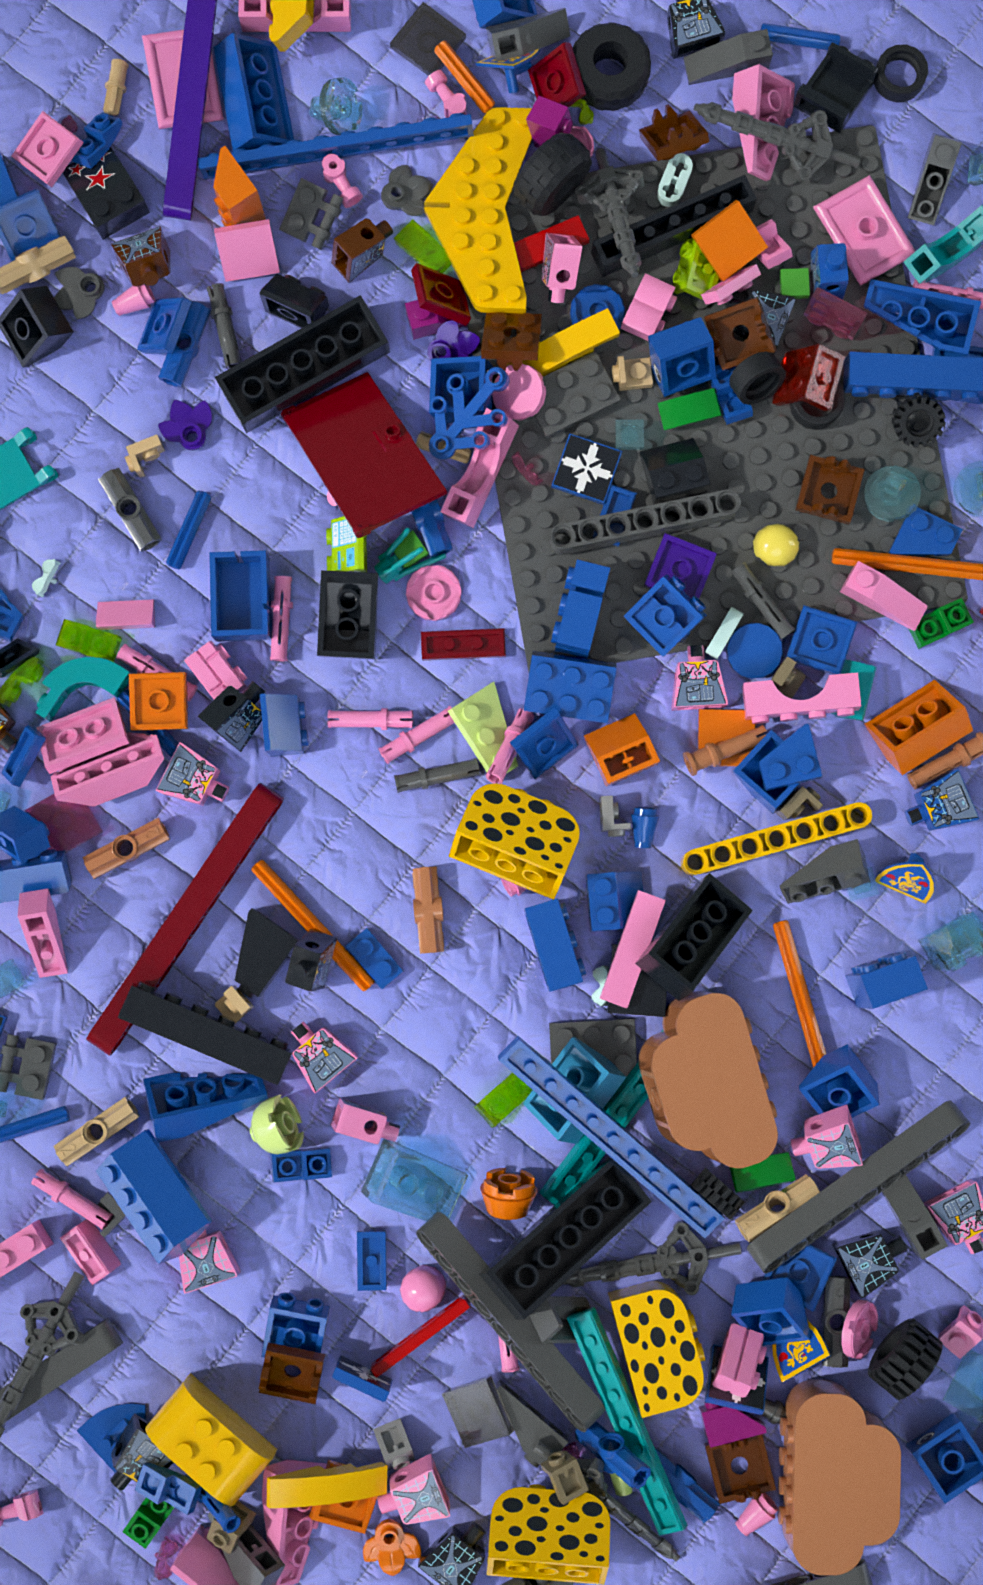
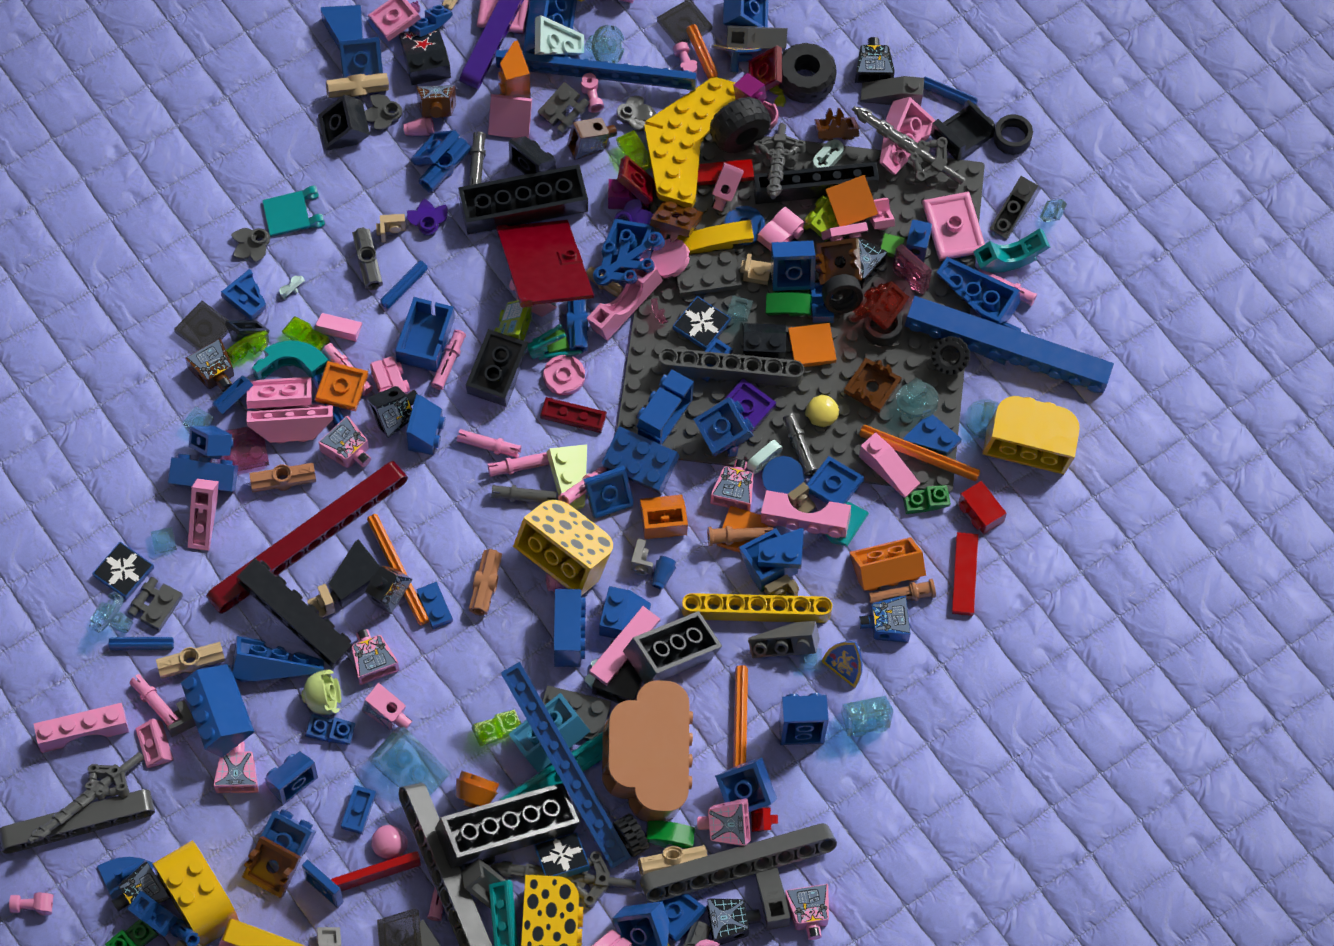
camera: 15 degrees right, 20 degrees down
none -> blue slope [264,751,318,805]
none -> tile [534,832,590,878]
none -> light aqua wing [535,15,584,55]
none -> red tile [751,808,778,832]
none -> orange tile [788,323,837,367]

